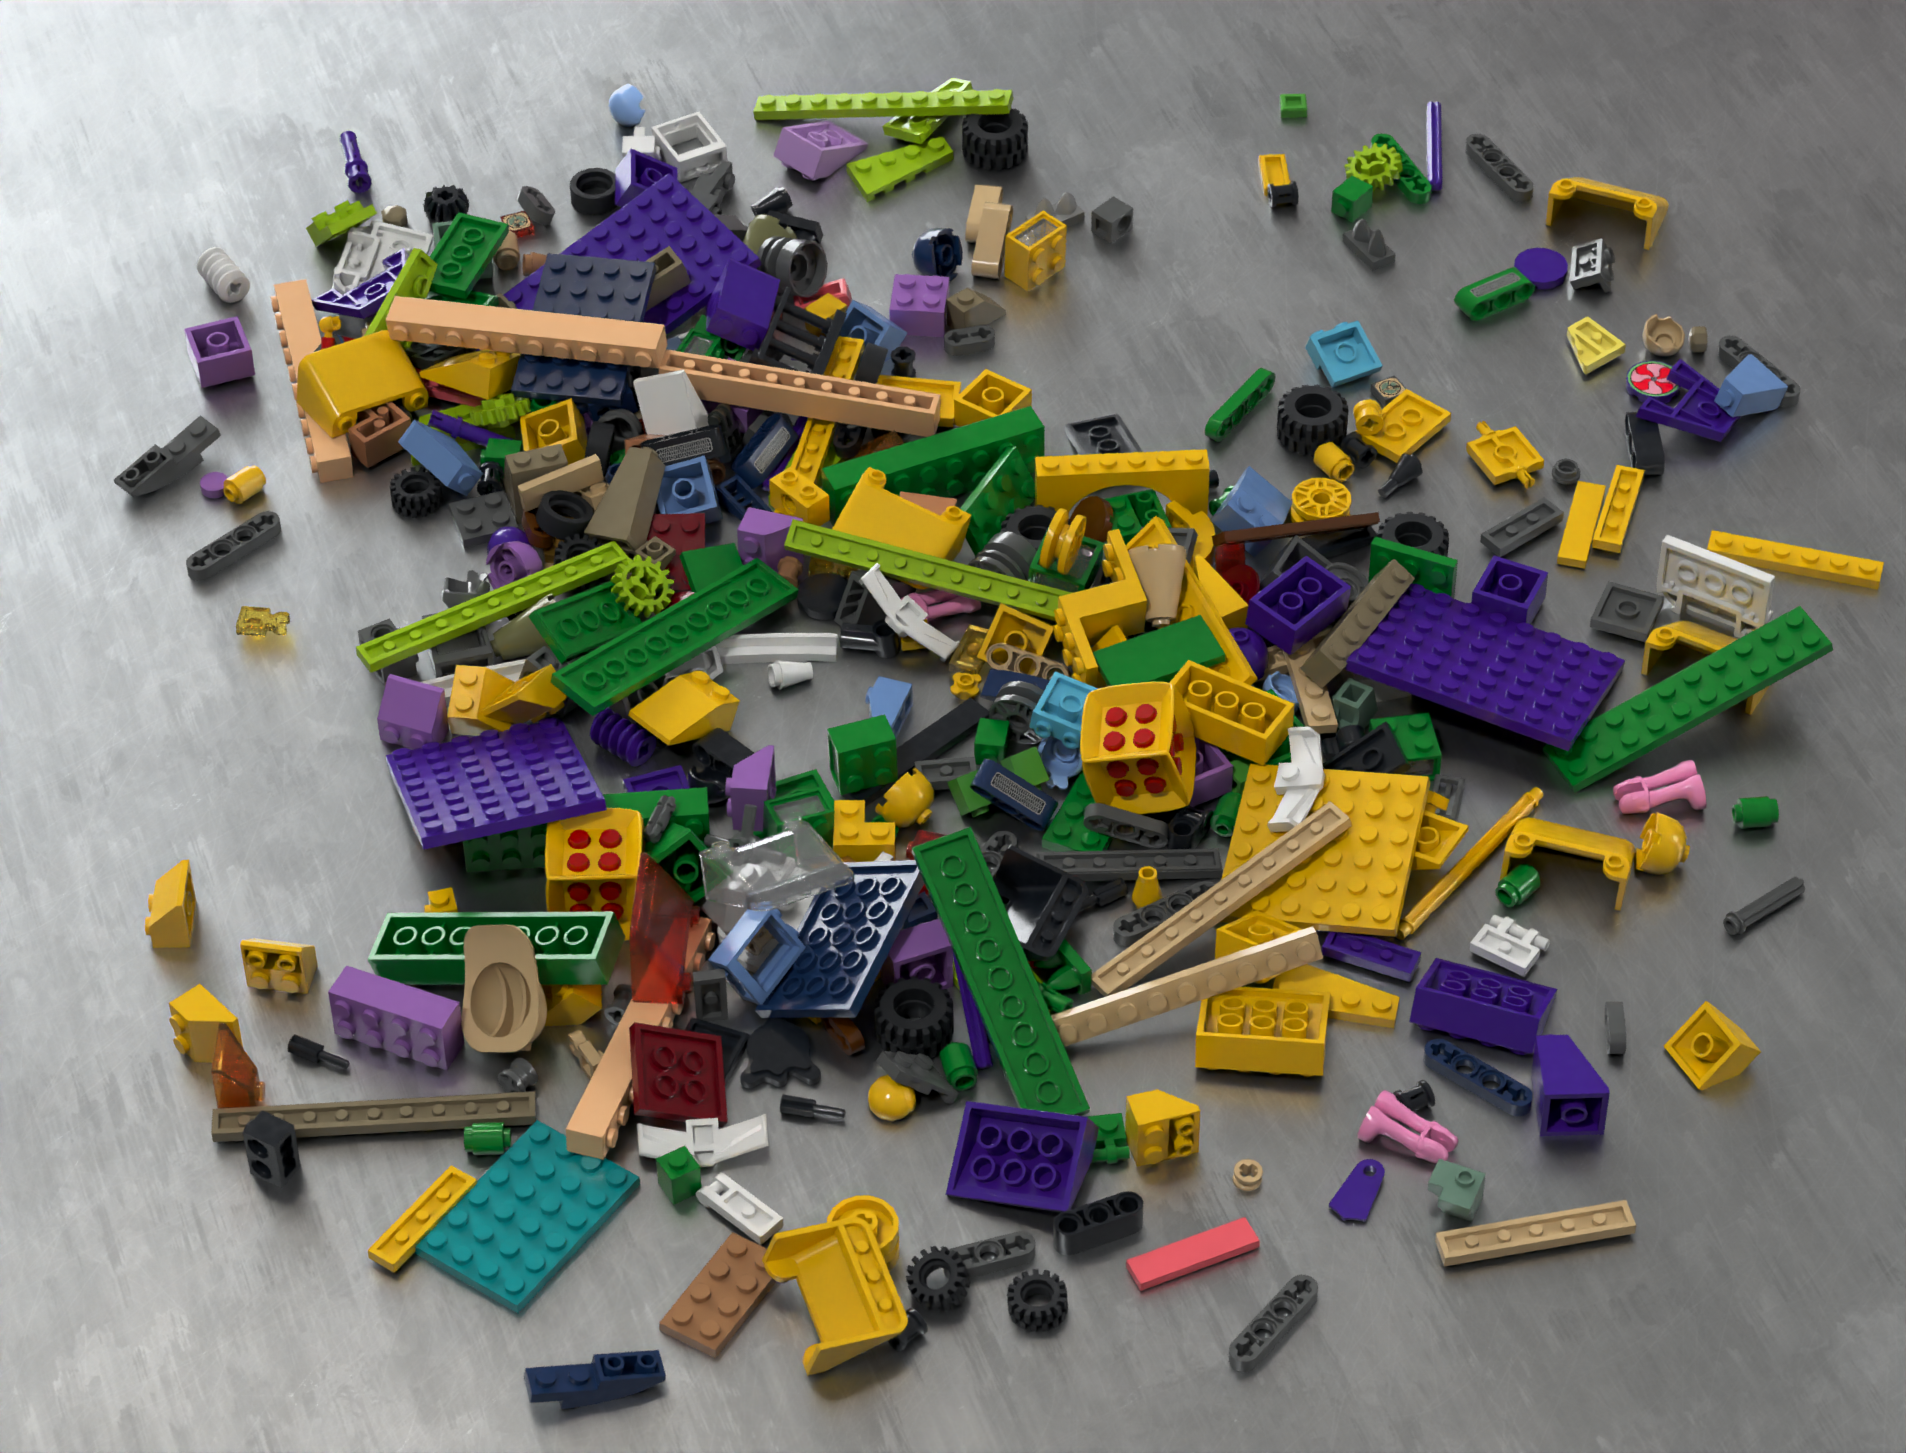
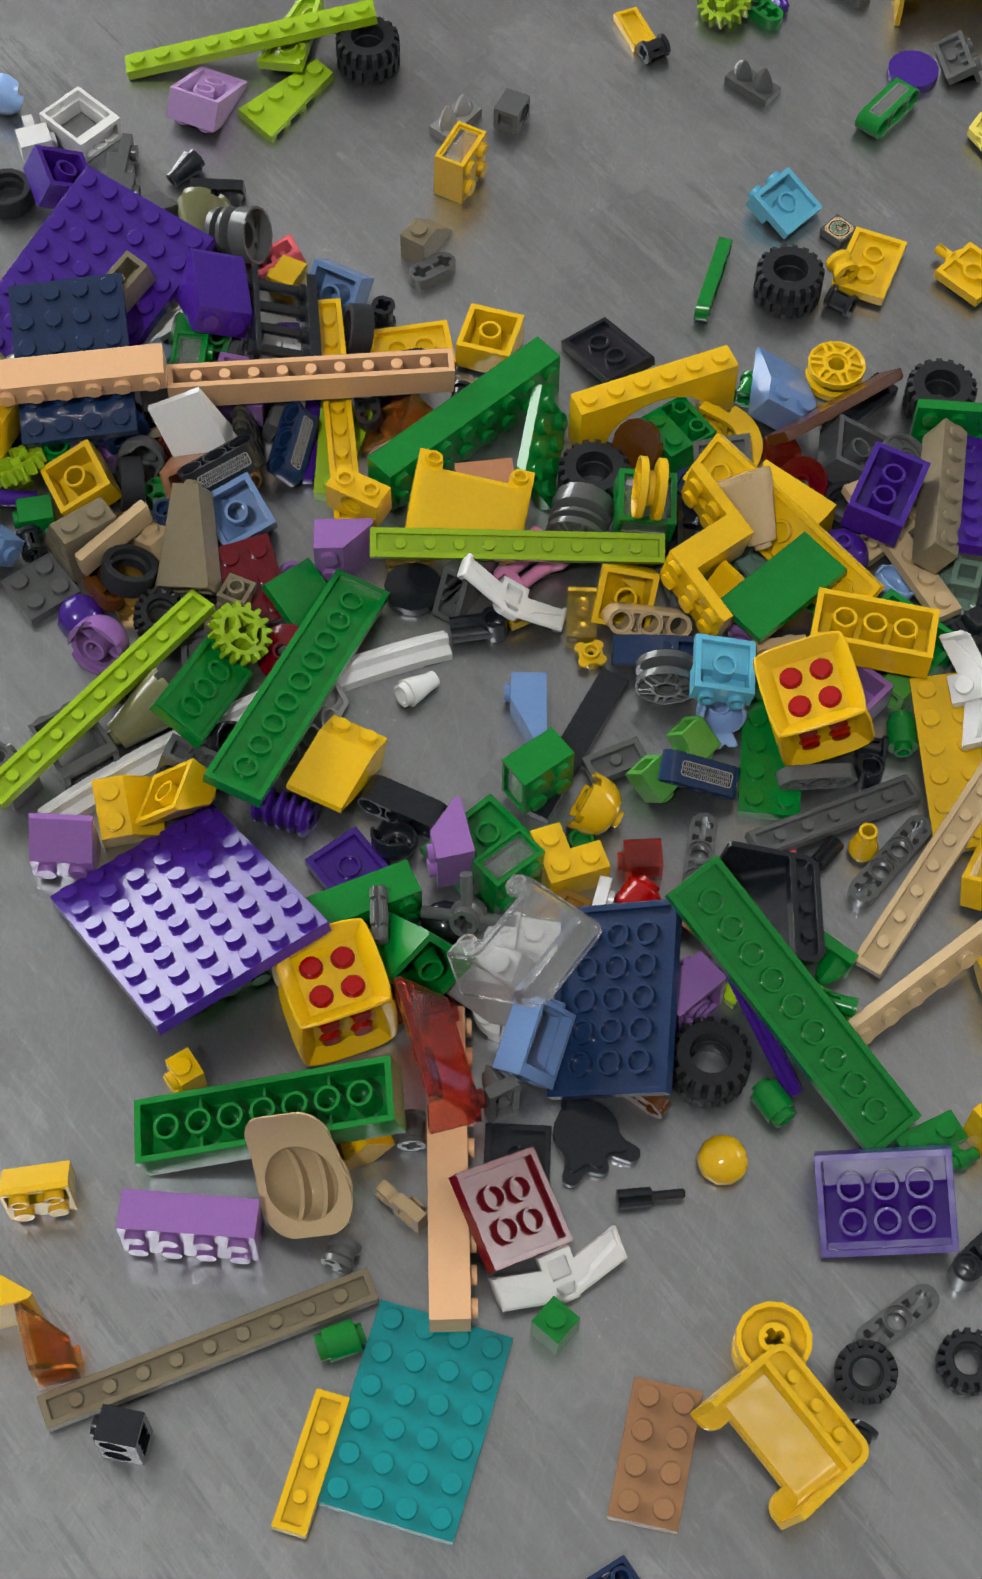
camera: 20 degrees left, 15 degrees up
black axle [287,1034,350,1069] -> none
dark grey hat [442,570,490,609] -> none
white plate [696,1173,784,1245] -> none
dark blue slope [715,474,773,521] -> none
medium nougat bush [777,556,804,588] -> none
dark grey wing [876,1051,959,1104] -> none
medium lavender brick [889,274,950,338] -> none
dark blue cylinder [912,228,963,282] -> none
tan beam [965,184,1003,243] -> none
tan beam [971,202,1013,279] -> none
green brick [974,718,1010,765] -> none
yellow brick [1313,442,1355,482] -> none
green brick [1331,176,1373,223] -> none
black cone [1378,454,1423,498] -> none

